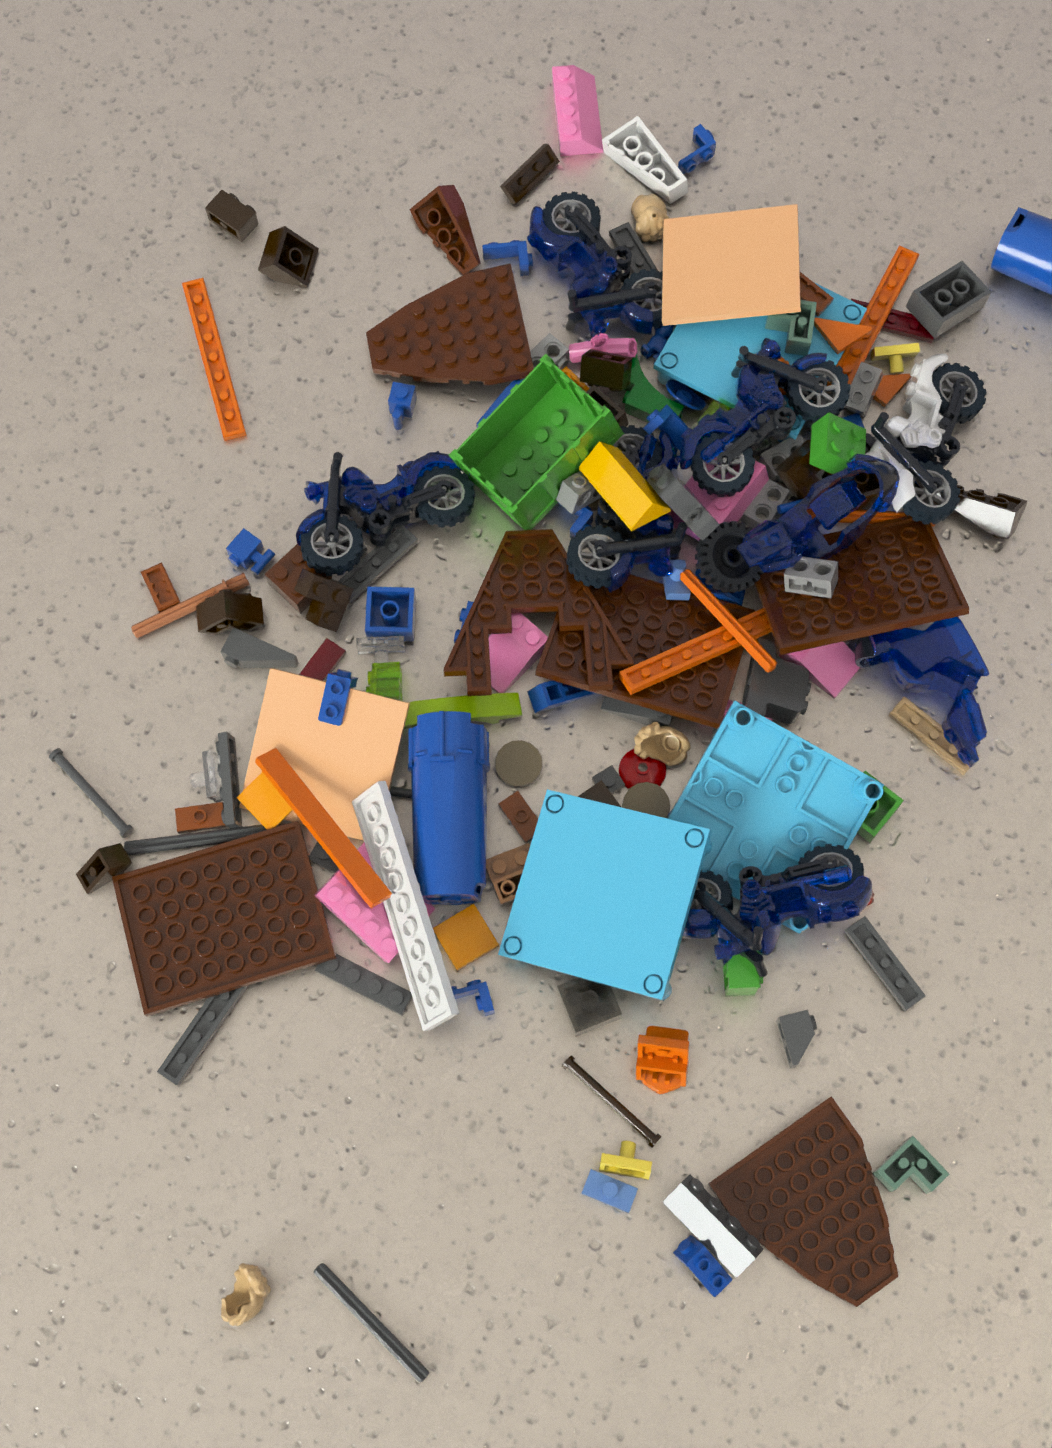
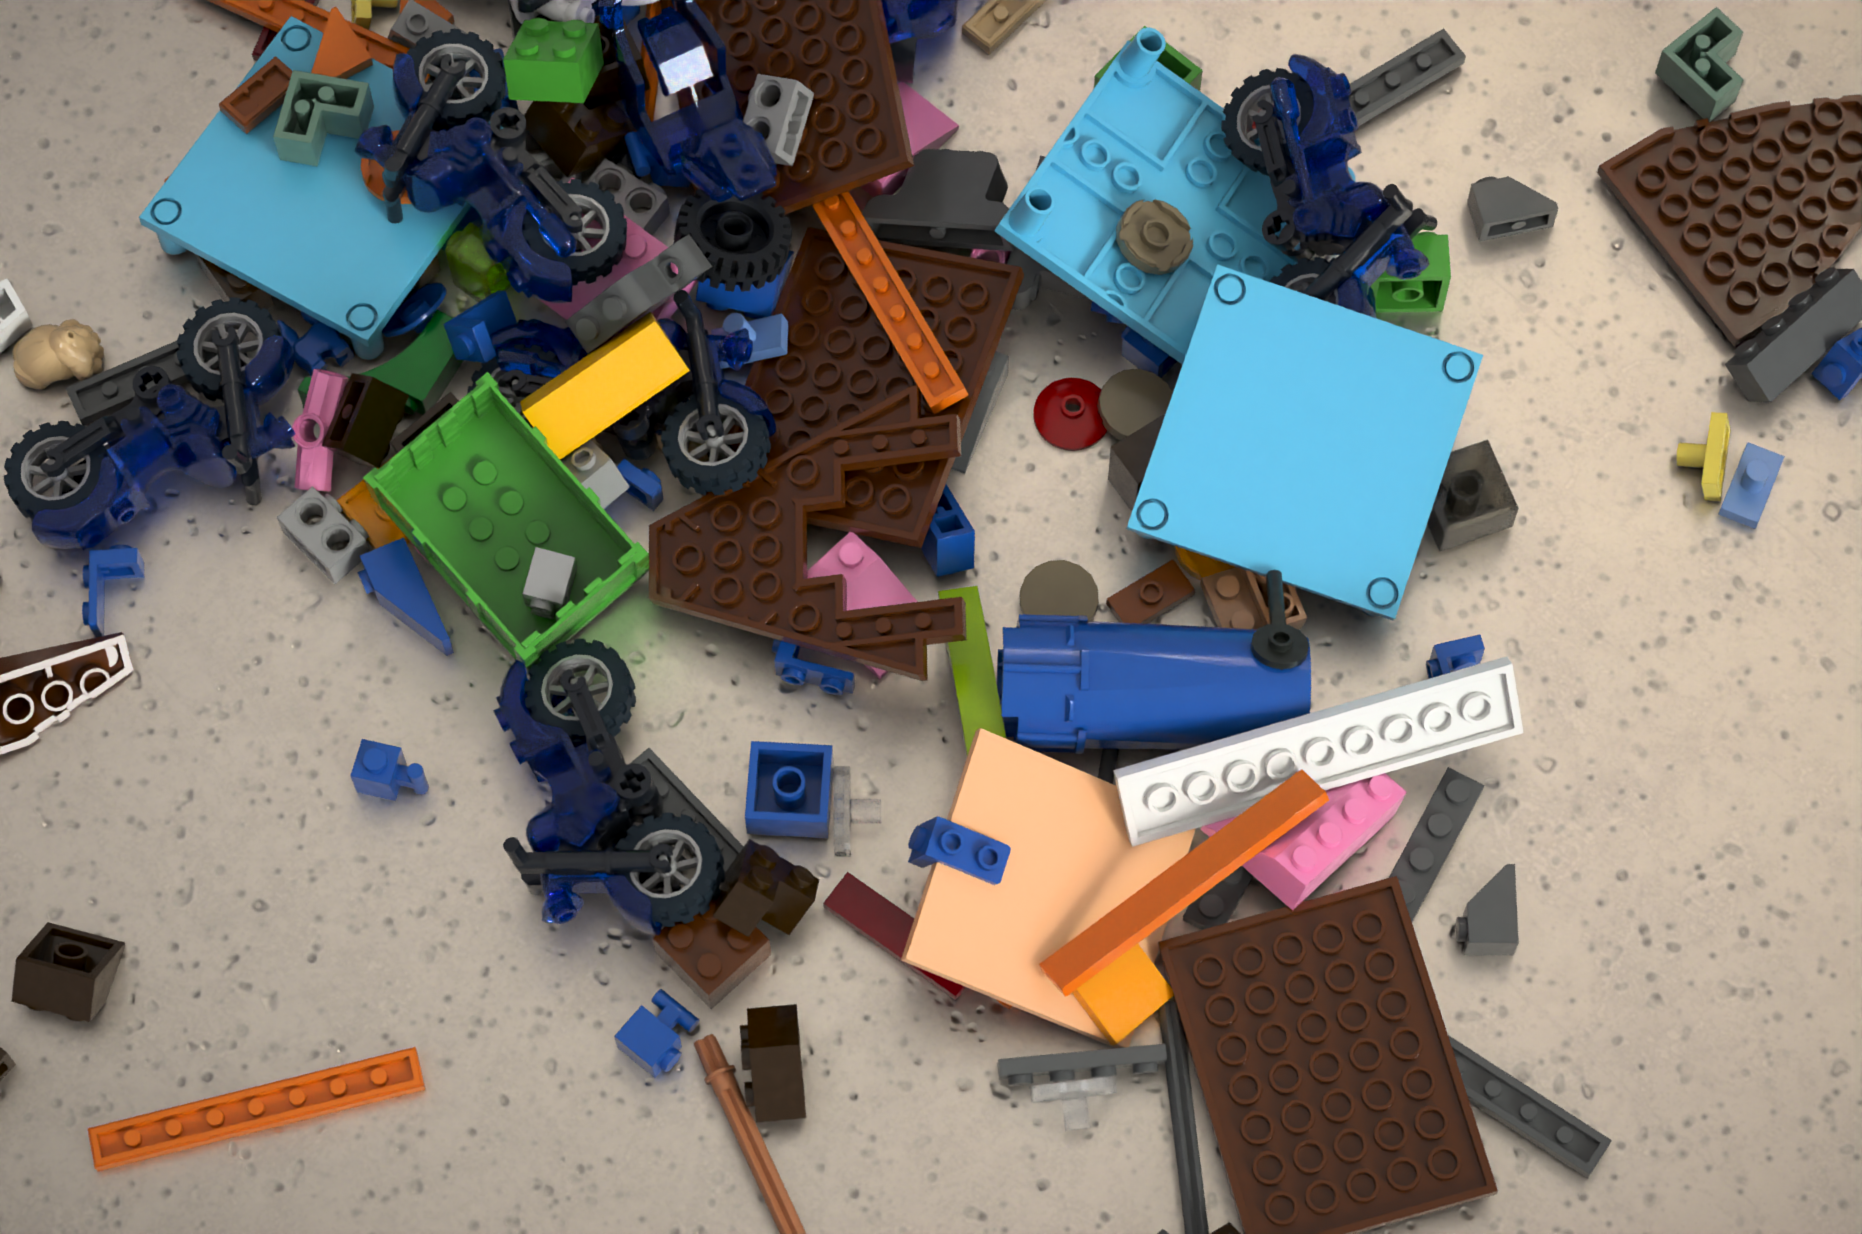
camera: 90 degrees left, 5 degrees down
dark orange plate [141,562,180,613] -> none
dark orange plate [175,802,226,833] -> none
dark grey slope [220,627,299,668] -> none
reddish brown wing [366,263,534,385] -> none
clear neon green brick [366,662,403,701] -> none
light orange tile [433,904,499,971] -> none
dark brown bar [562,1055,662,1148] -> none
dark grey plate [592,765,625,794] -> none
tan hair [634,722,691,766] -> none
orange piece [636,1026,689,1094] -> none
light nougat tile [662,204,801,326] -> none
orange axle [680,569,777,673] -> none
none -> light grey brick [523,547,577,619]
none -> dark tan tile [1116,199,1193,275]
none -> pearl dark grey piece [1251,570,1309,669]
none -> dark grey slope [1456,864,1519,955]

